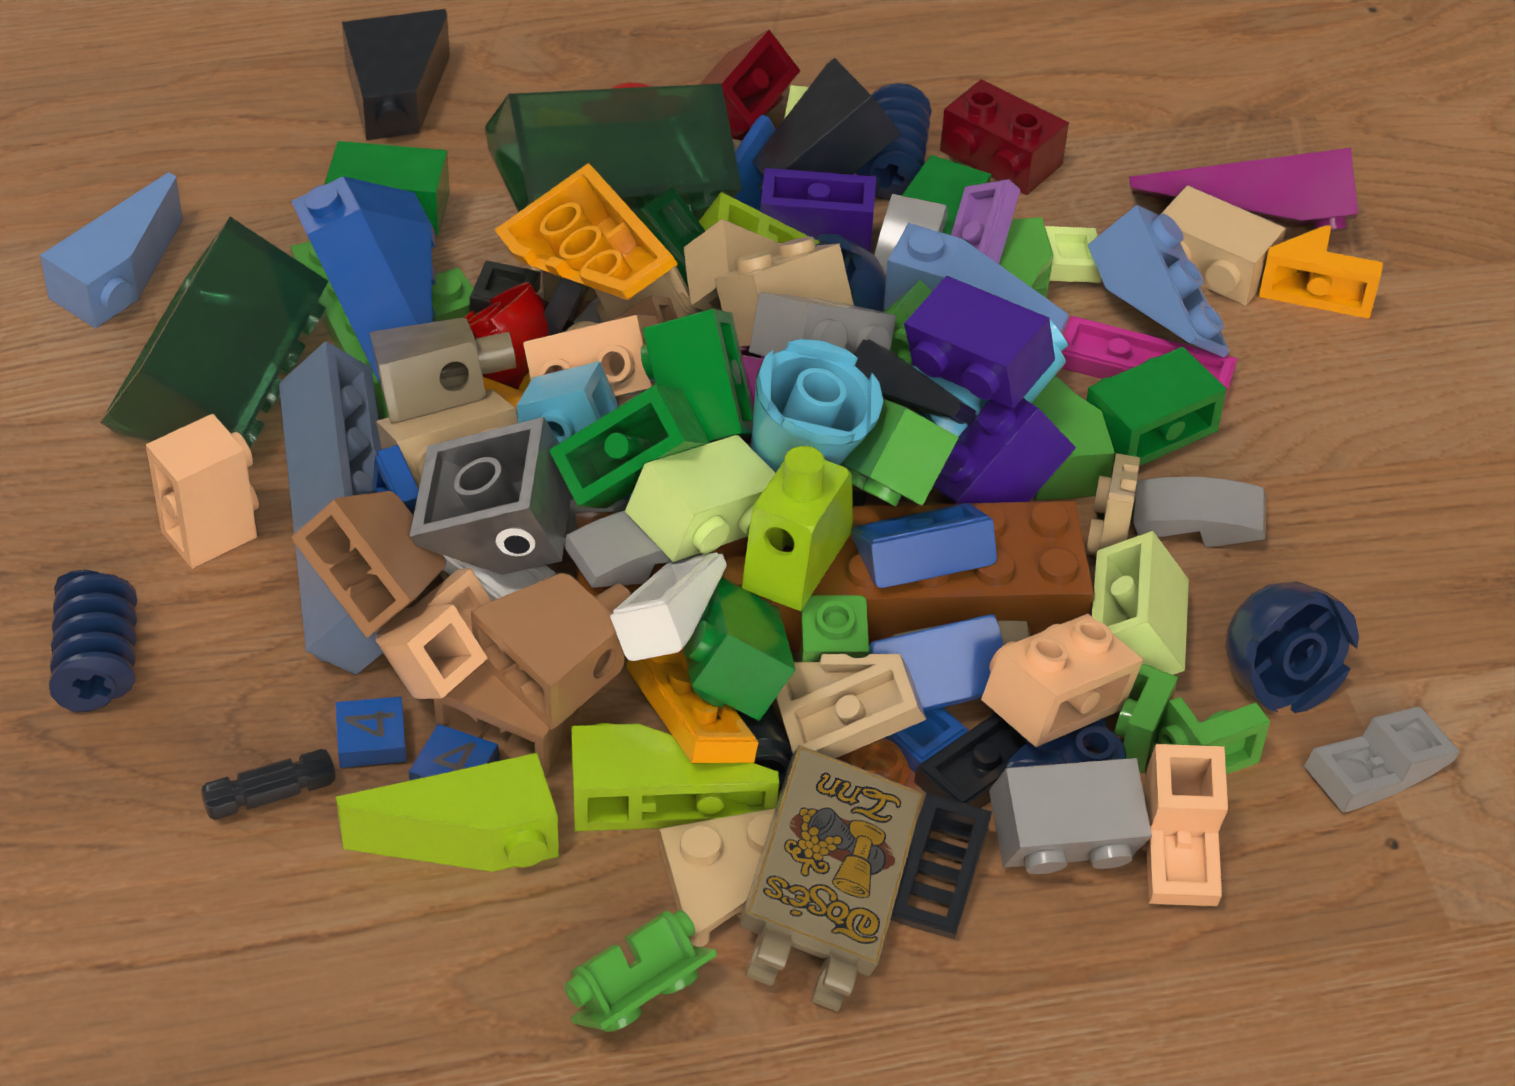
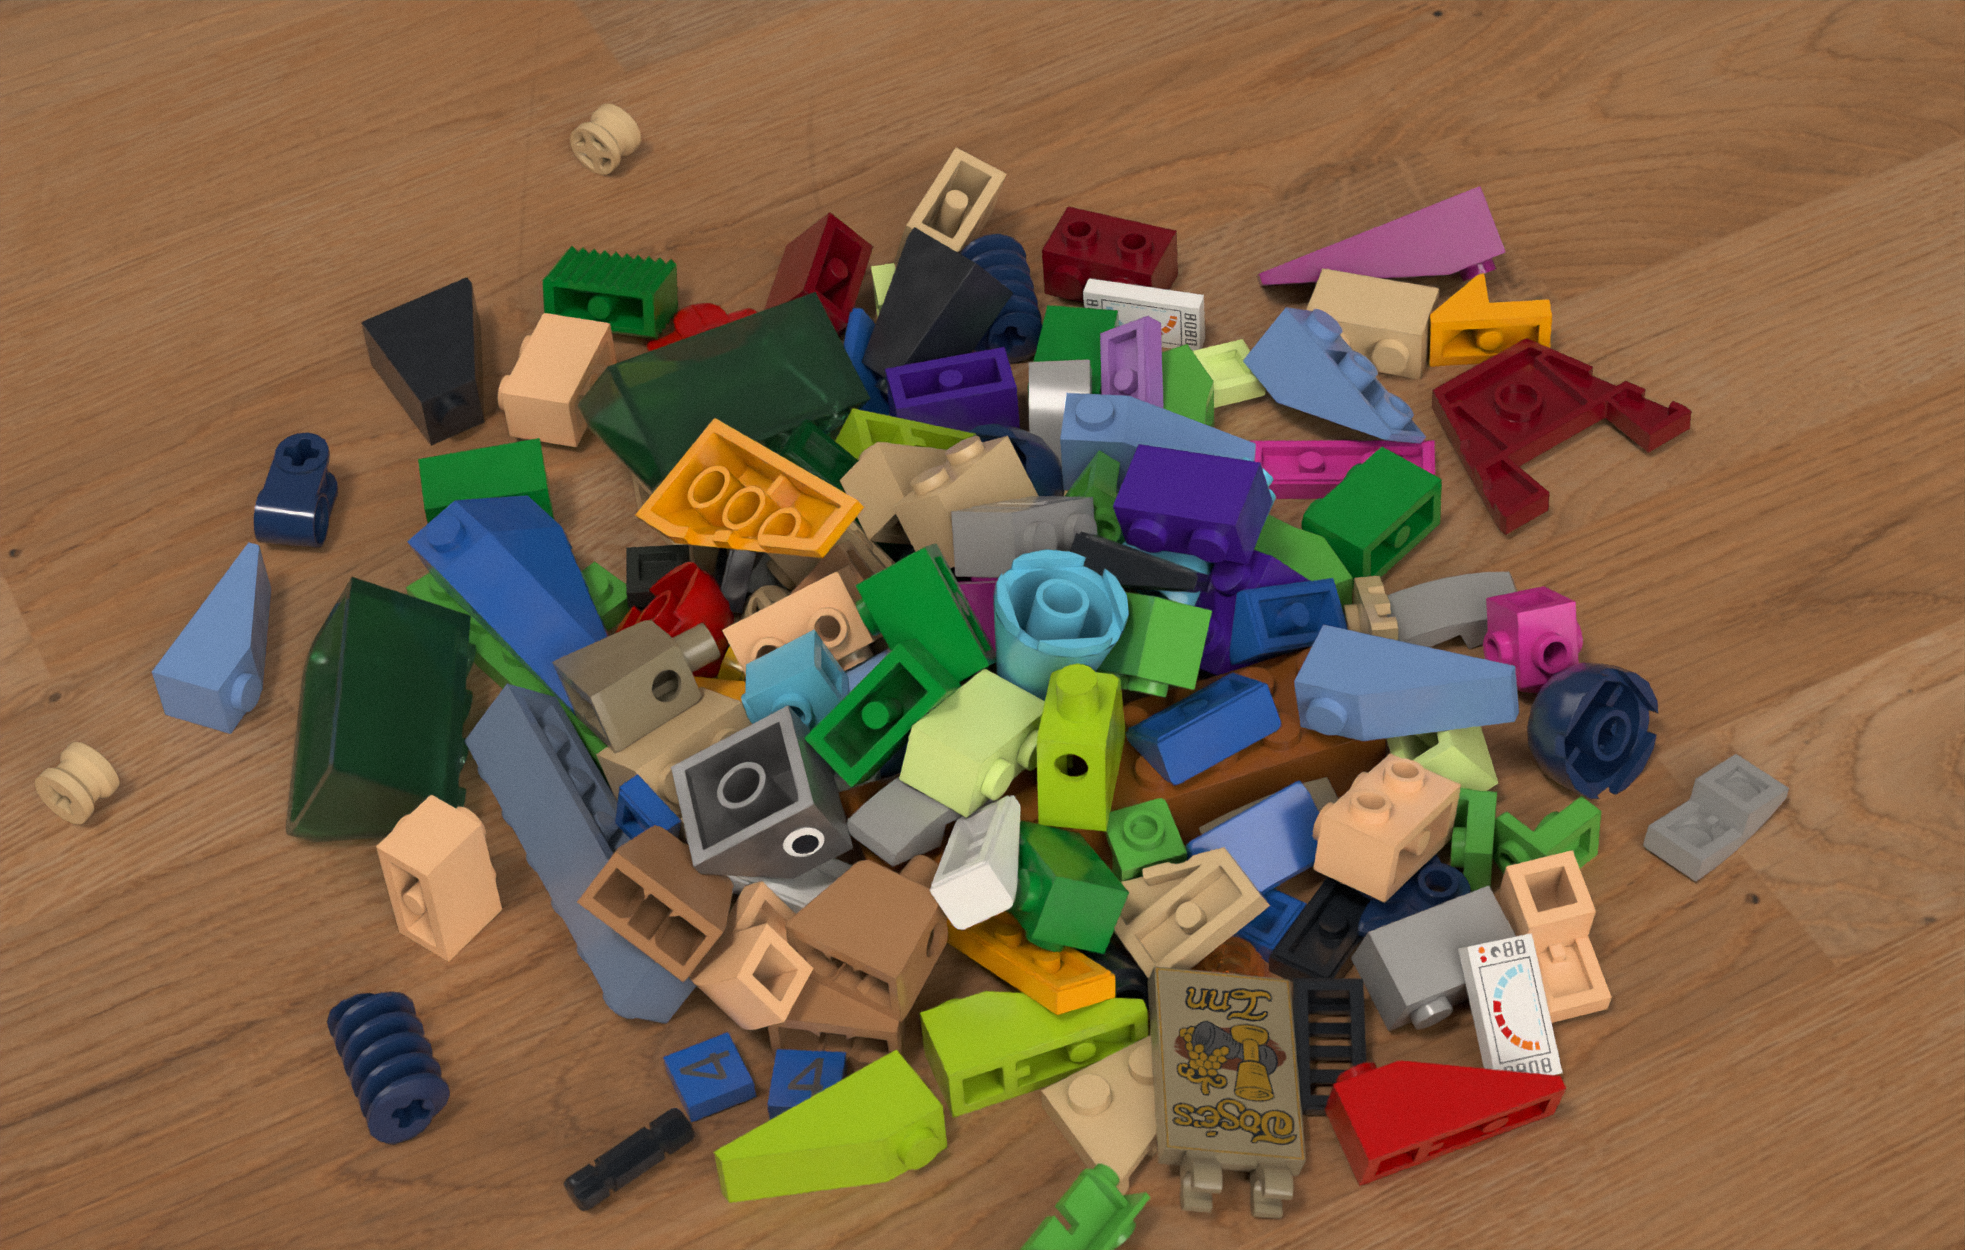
camera: 10 degrees left, 0 degrees up
none -> dark blue piece [254,433,338,548]
none -> light nougat brick [498,313,617,447]
none -> green brick [542,246,678,339]
none -> tan brick [893,148,1007,268]
none -> white tile [1083,278,1205,351]
none -> blue slope [1230,578,1348,666]
none -> medium blue slope [1294,625,1519,741]
none -> red slope [1325,1060,1567,1186]
none -> dark red wing [1432,338,1692,535]
none -> white tile [1458,933,1562,1075]
none -> dark pink brick [1483,586,1583,693]

